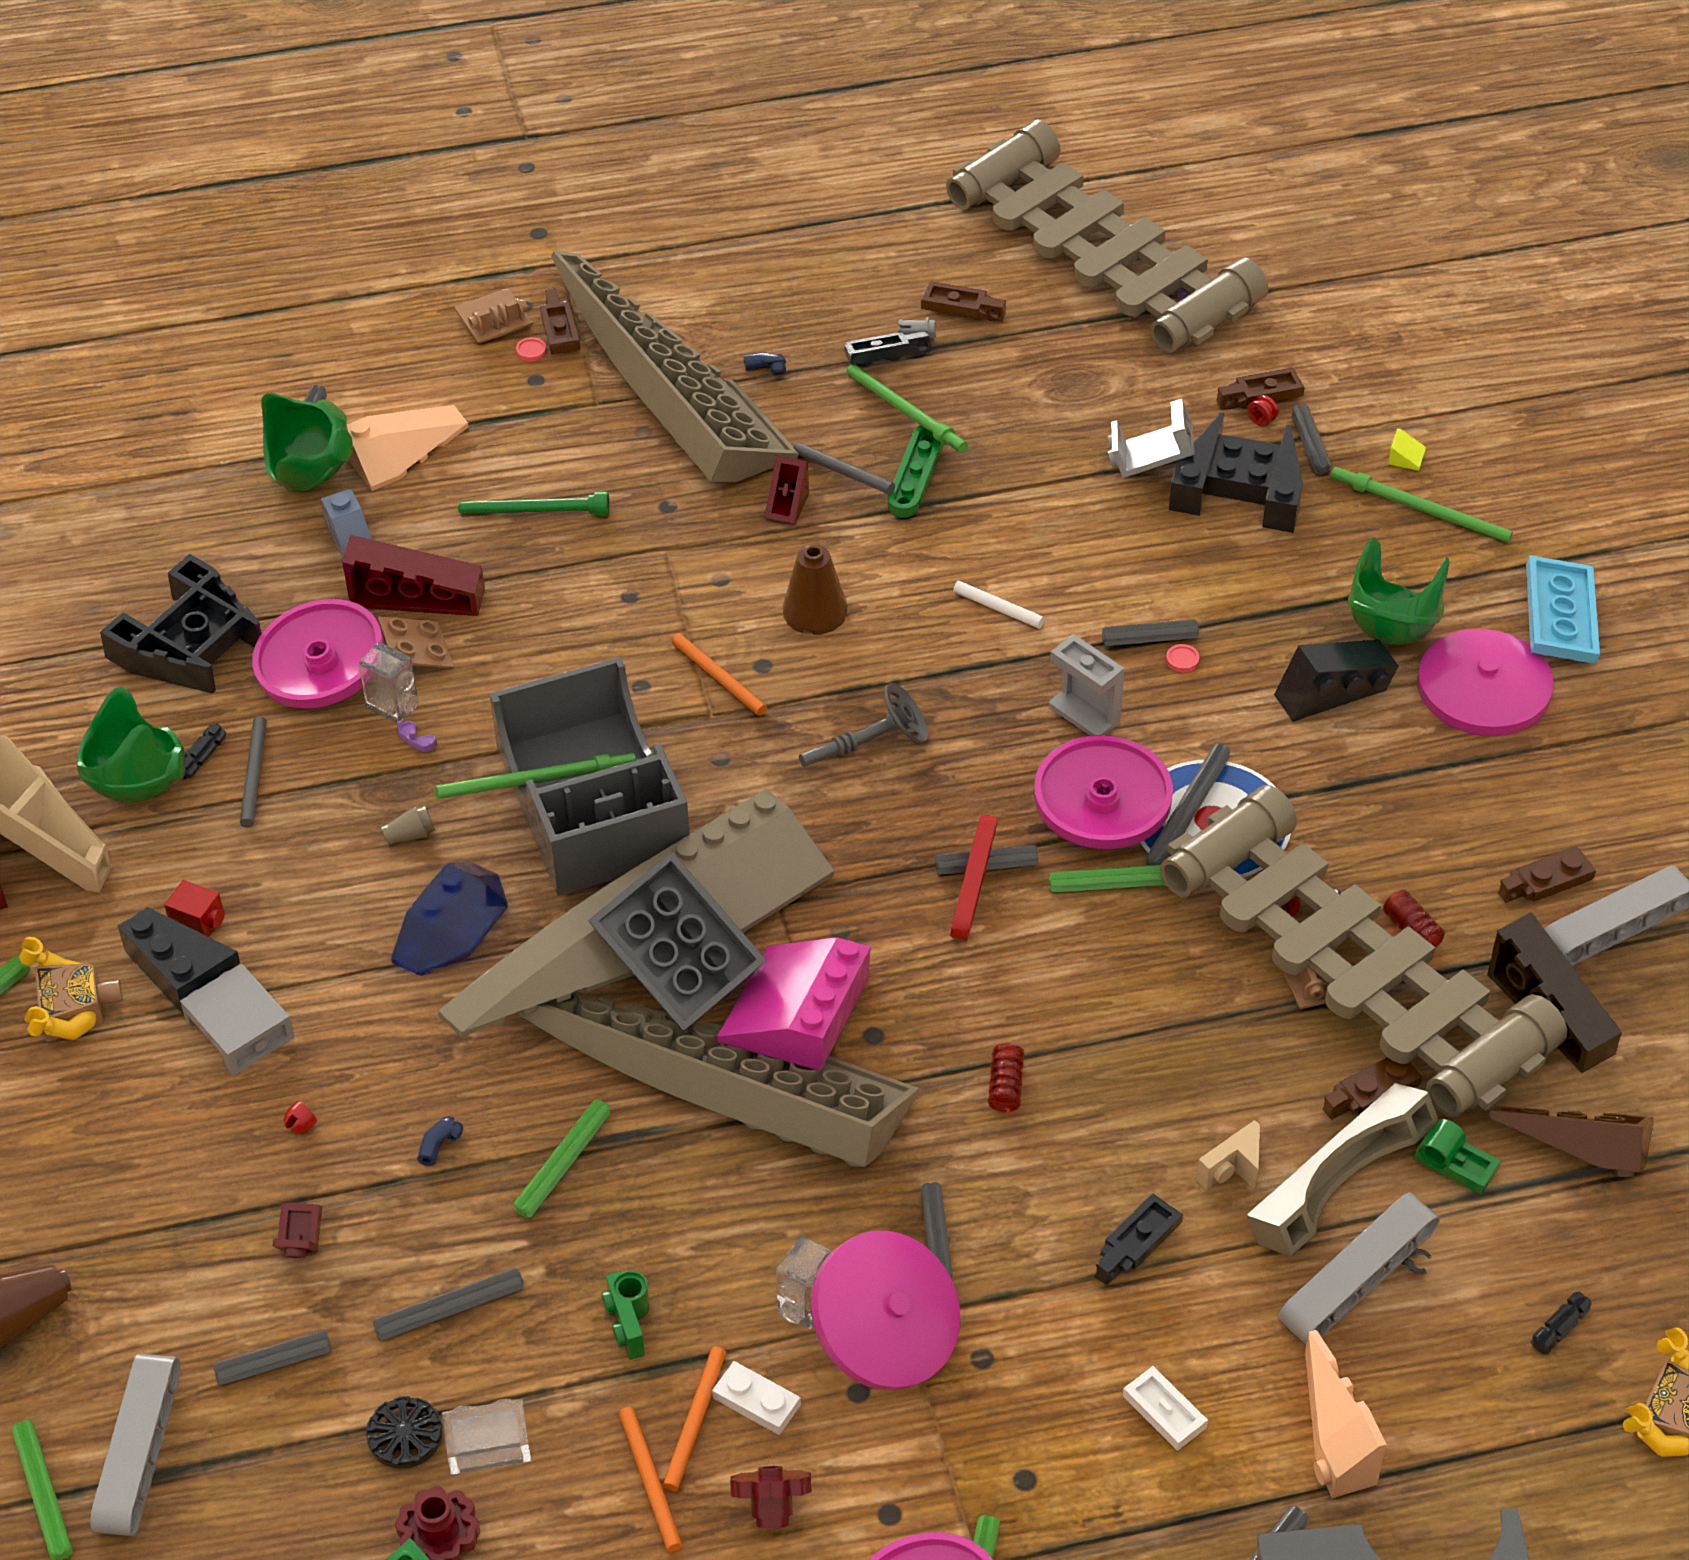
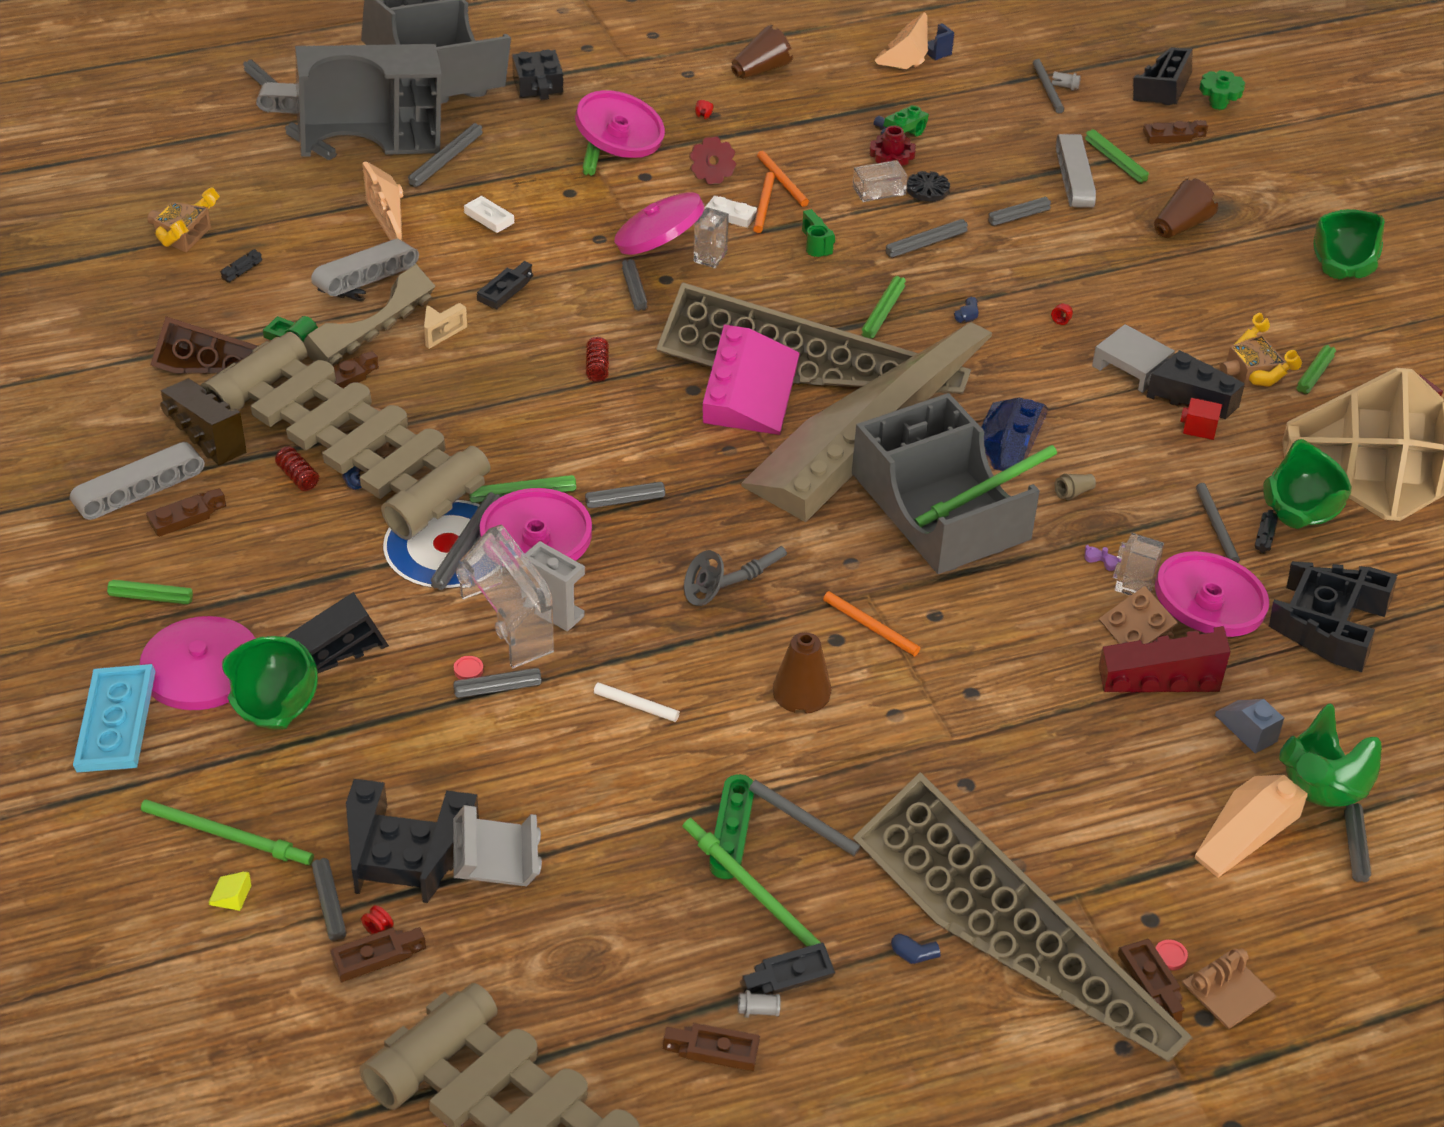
camera: 170 degrees right, 5 degrees down
dark red bracket [272,1202,322,1258] -> none
green piece [458,491,610,517] -> none
dark grey slope [588,851,767,1032] -> none
dark red slope [764,455,809,524] -> none
red beam [950,814,998,941] -> none
none -> bright green axle [107,580,193,604]
none -> clear windscreen [456,524,554,669]

